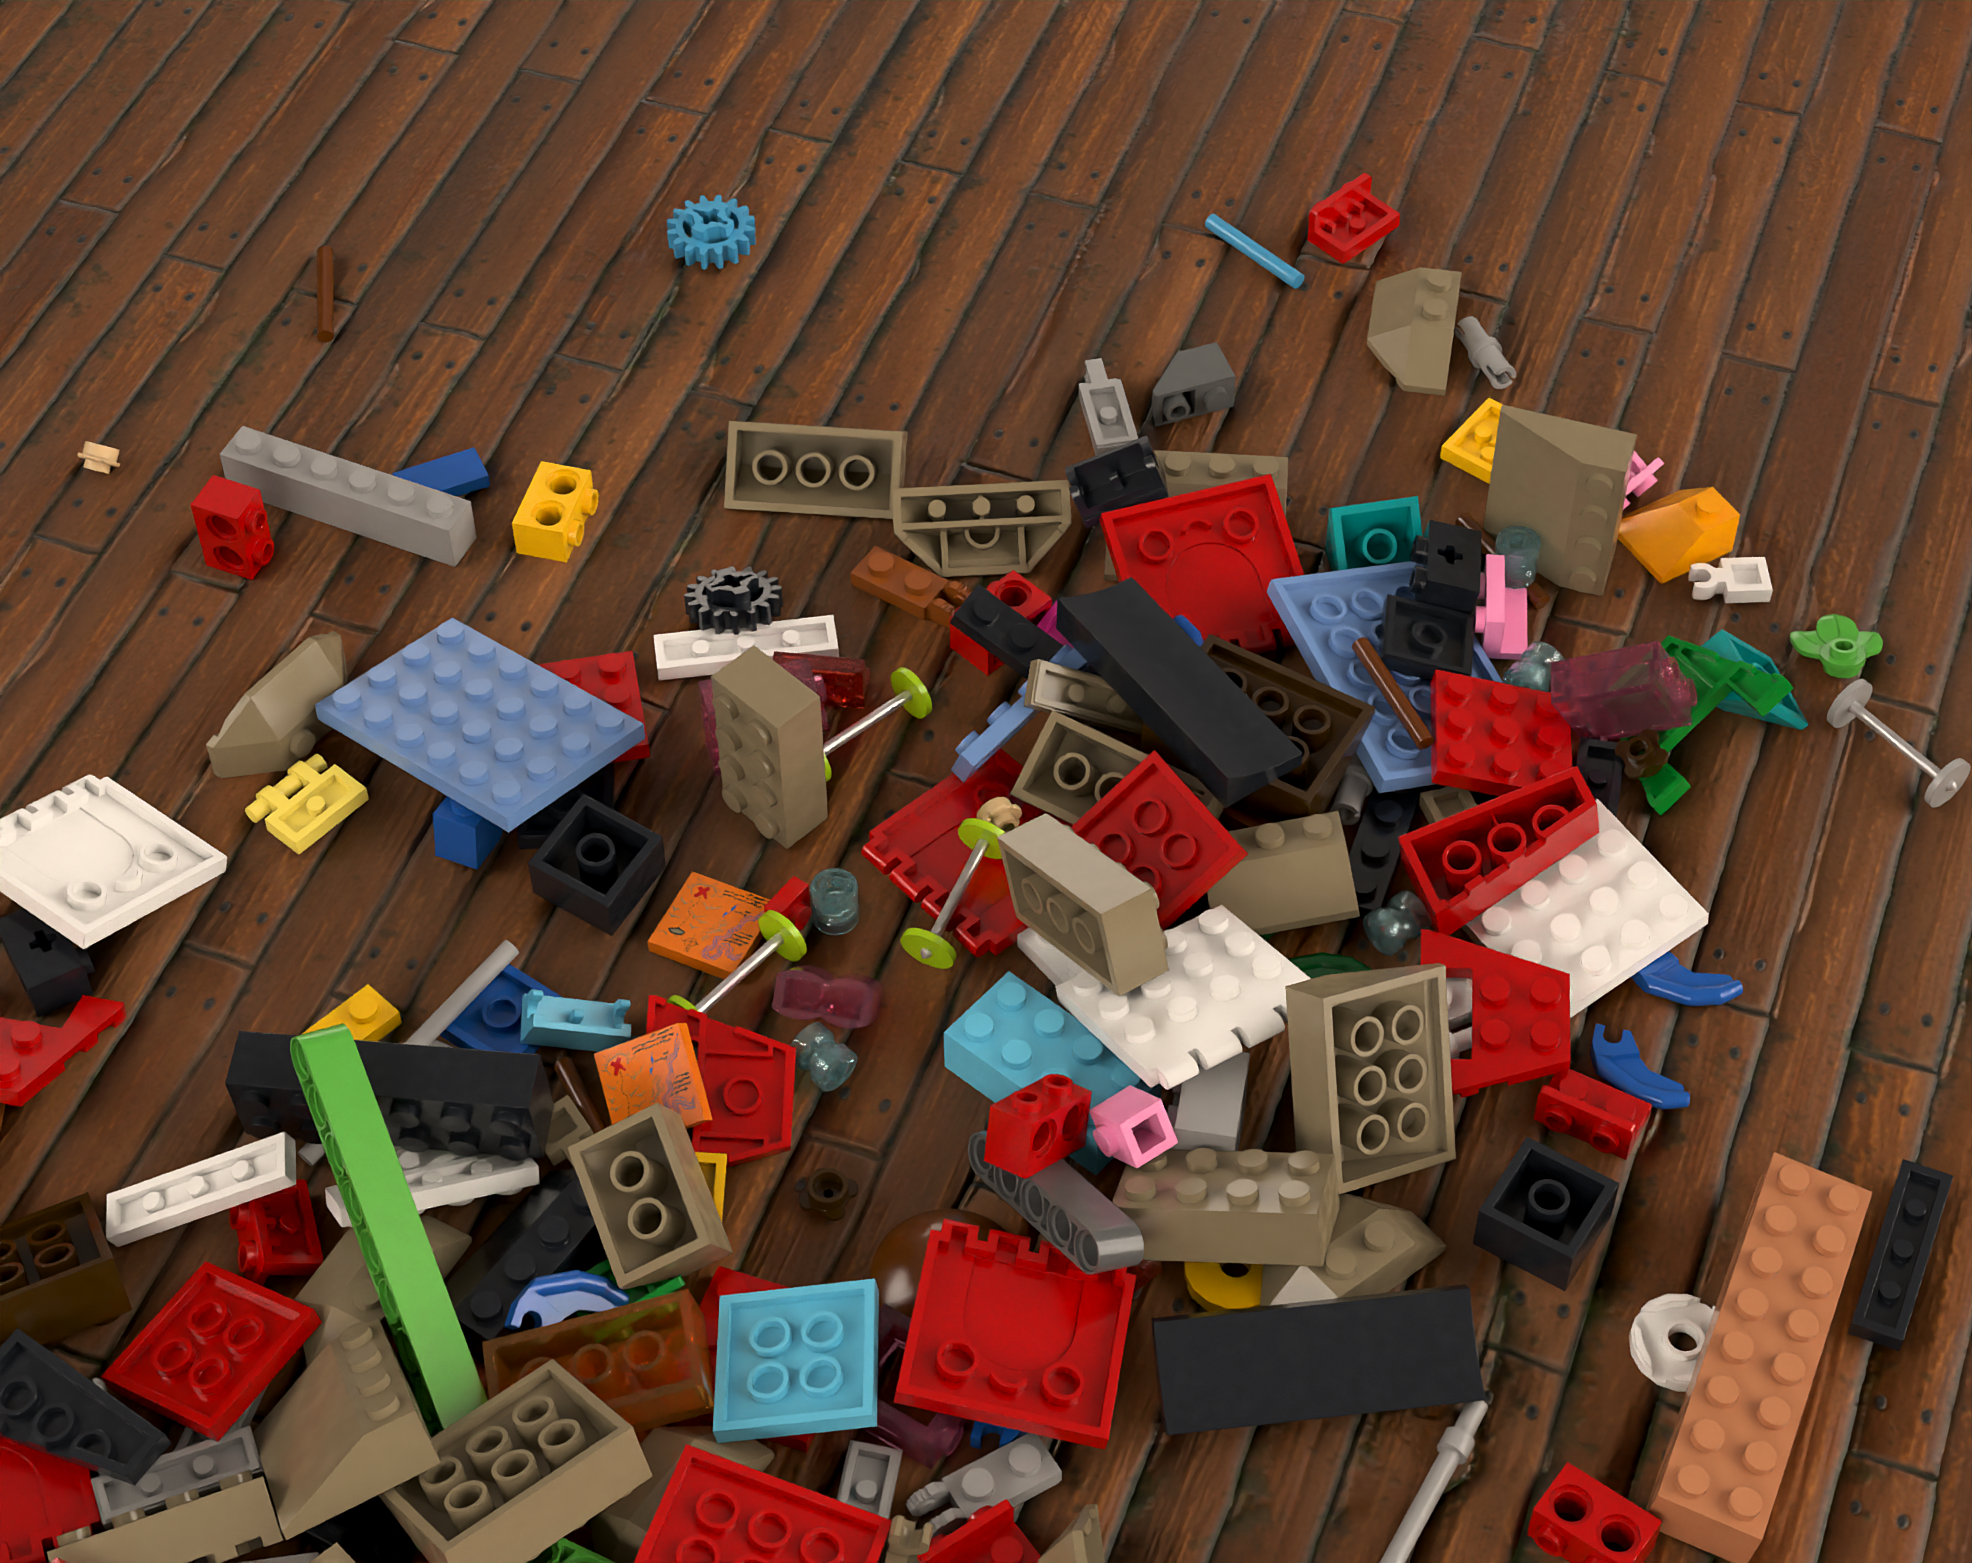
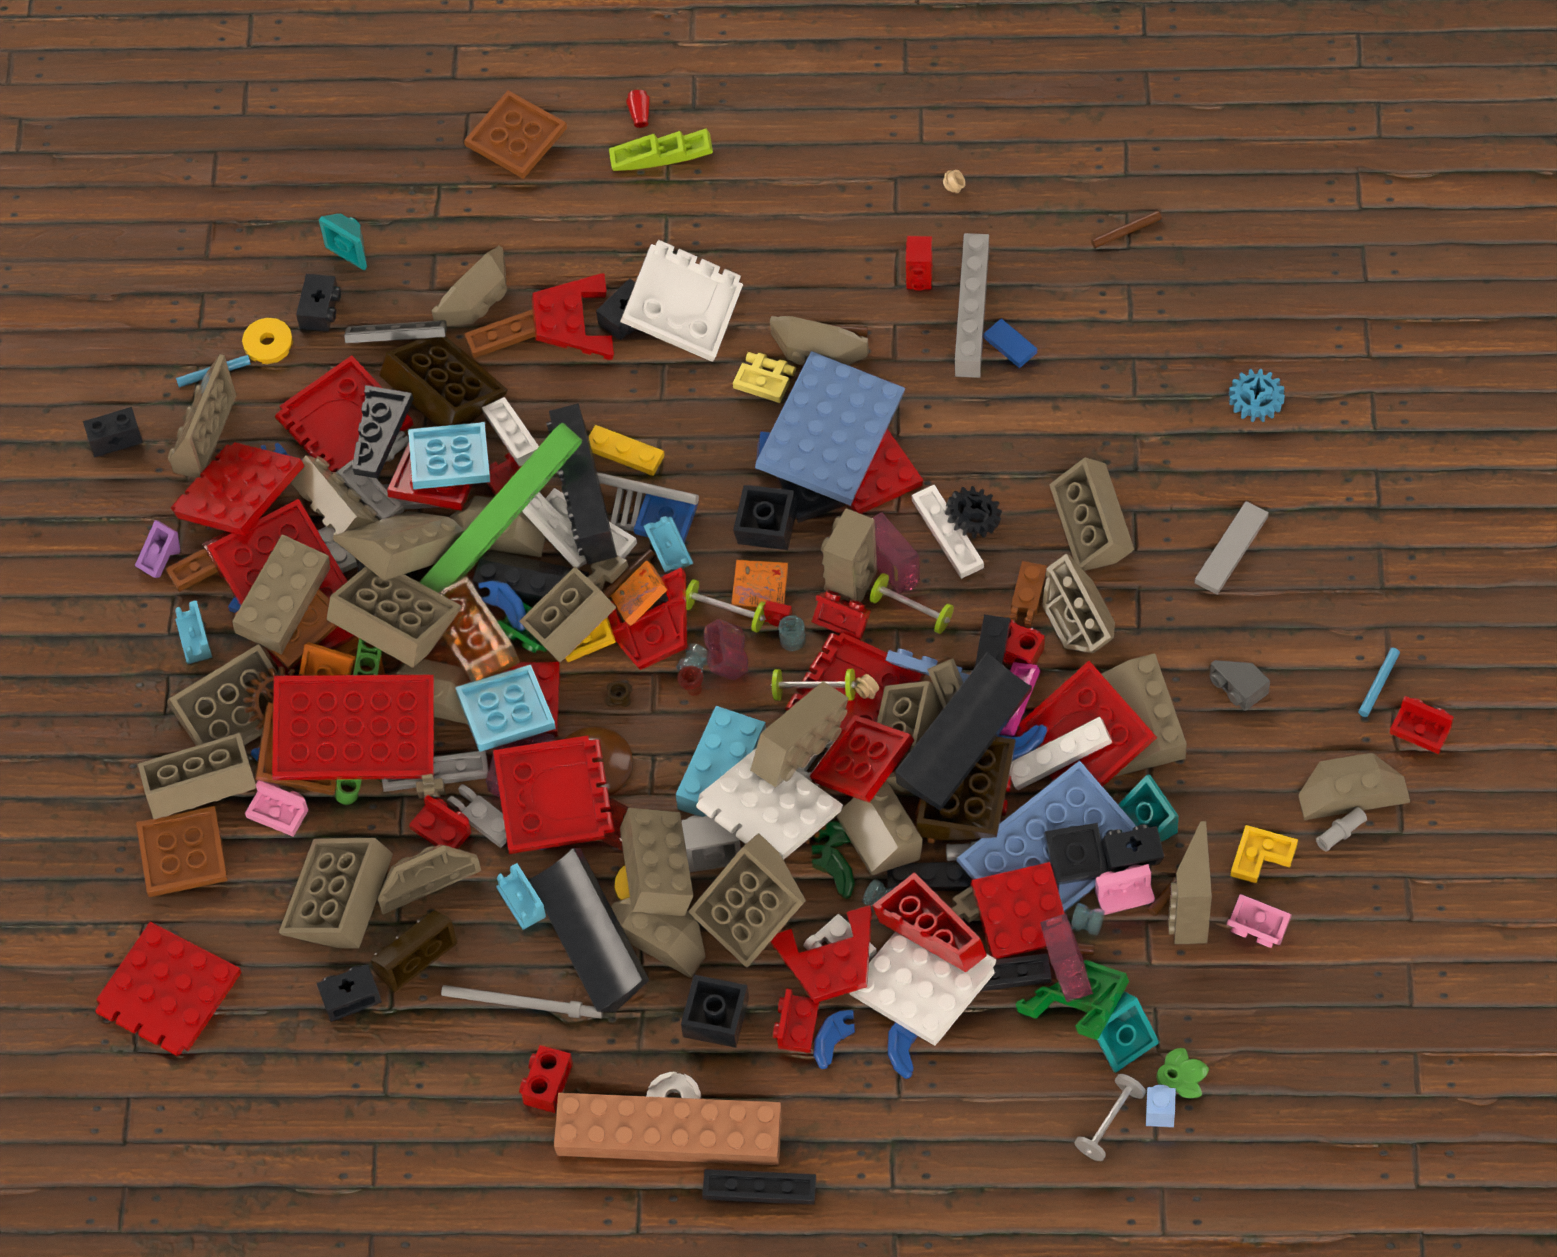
camera: 75 degrees right, 10 degrees up
yellow brick [512,461,599,563] -> none
clear red bracket [772,651,871,709] -> none
dark grey beam [968,1131,1144,1275] -> none
red brick [984,1074,1092,1179] -> none
black hinge [1065,436,1169,529] -> none
light grey hinge [1079,358,1138,455] -> none
bright pink brick [1089,1085,1178,1168] -> none
reddish brown bar [1352,637,1434,750] -> none
clear light blue wheel [1495,526,1541,589] -> none
dark brown plate [1615,728,1669,779] -> none
light orange slope [1617,487,1740,584] -> none
white plate [1688,557,1773,603] -> none
none -> medium azure plate [408,422,490,489]
none -> medium azure hinge [496,863,546,930]
none -> clear red cone [677,665,704,696]
none -> red bracket [811,590,871,640]
none -> white plate [1009,717,1113,790]
none -> light blue brick [1146,1085,1176,1127]
none -> light grey tile [1195,501,1269,595]

